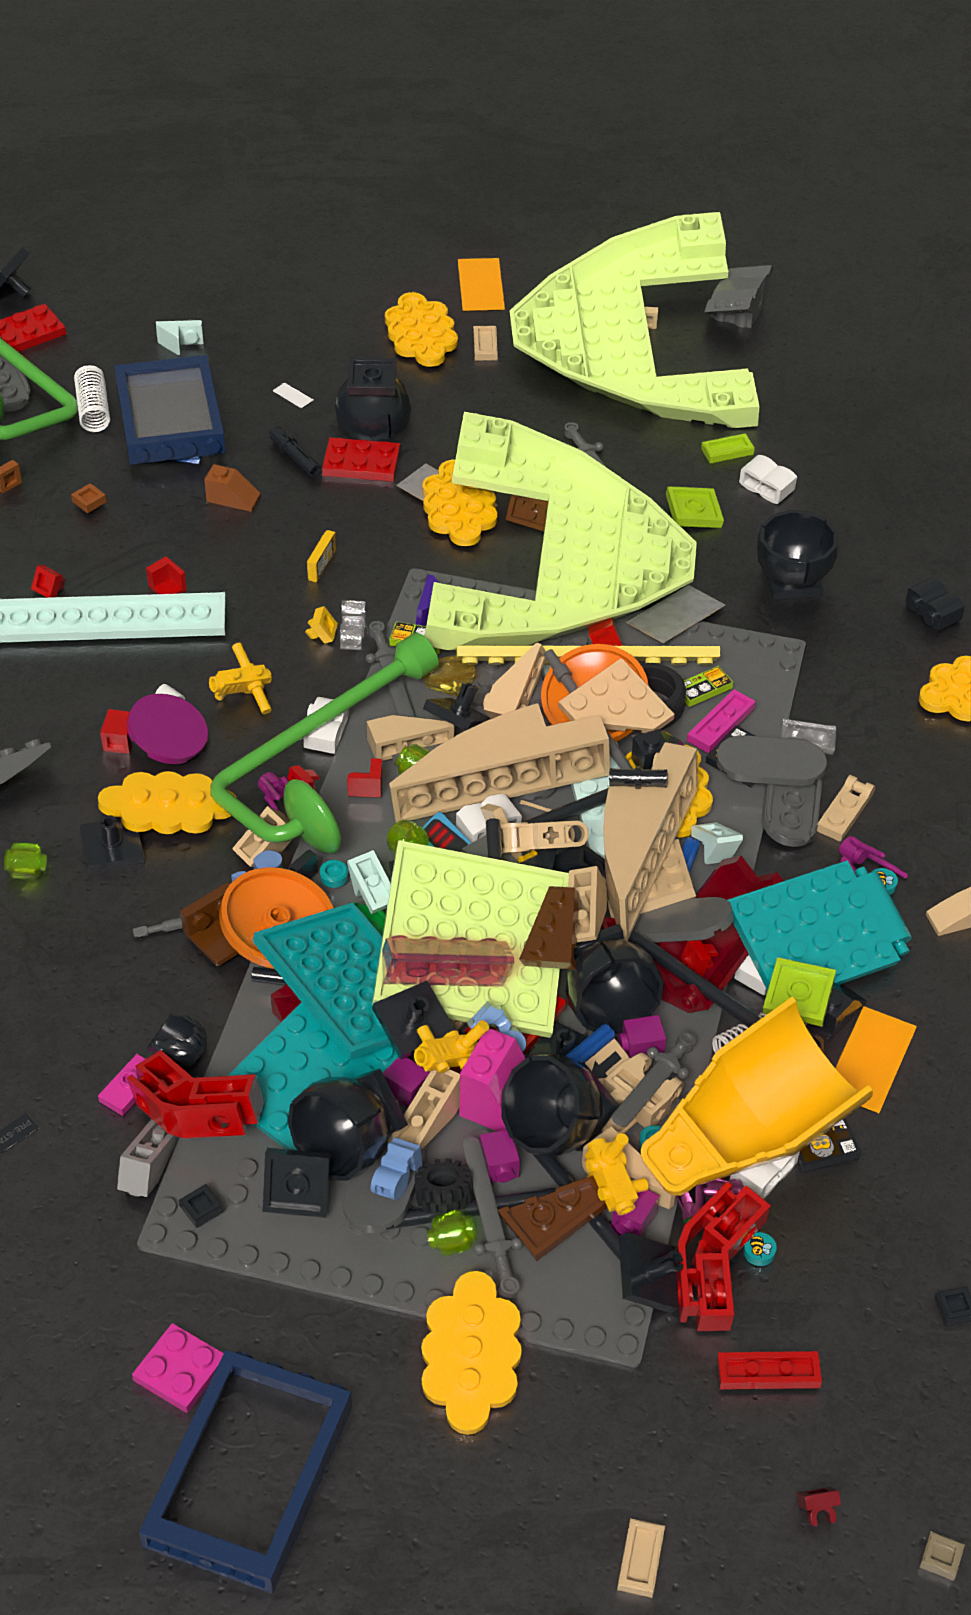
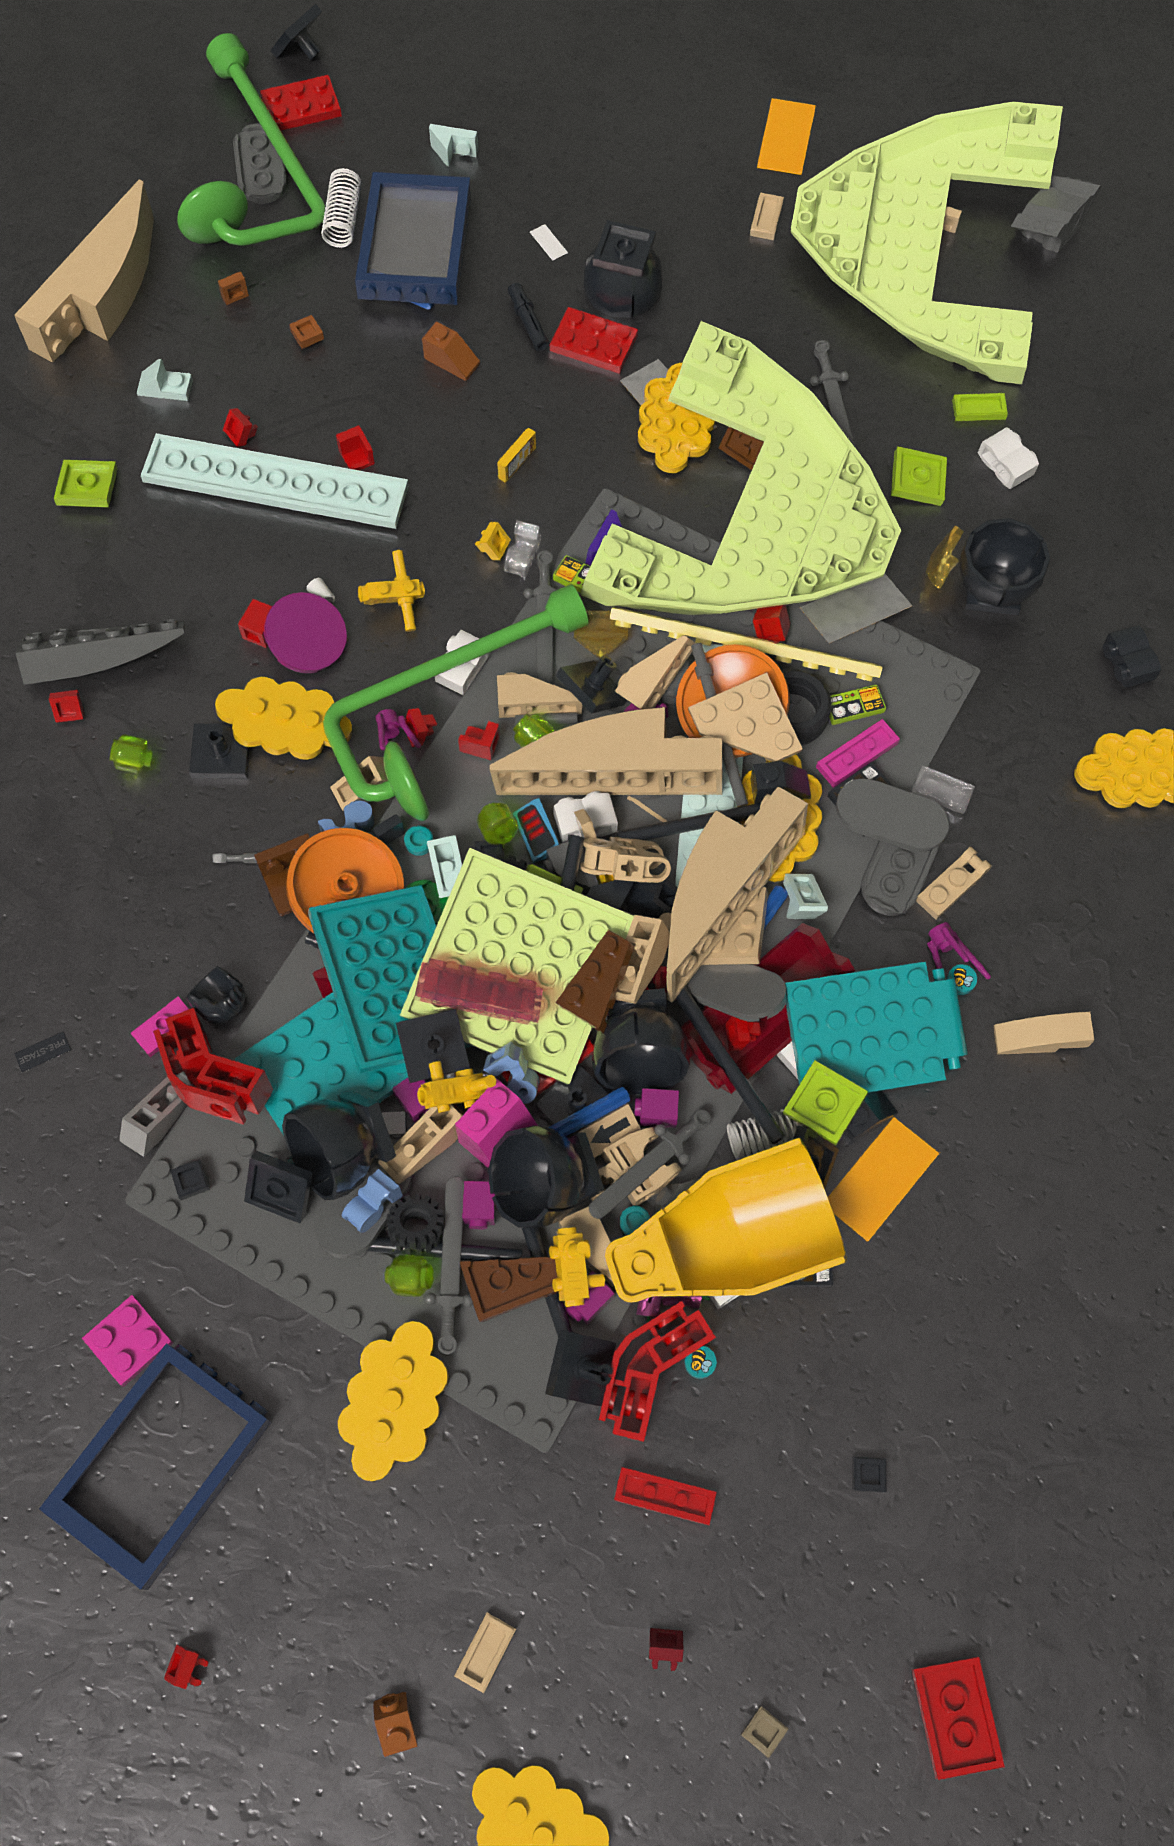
camera: 15 degrees right, 20 degrees up
yellow plate [385,292,458,367] -> none
black pin [609,766,668,789] -> none
none -> clear yellow slope [926,526,964,589]

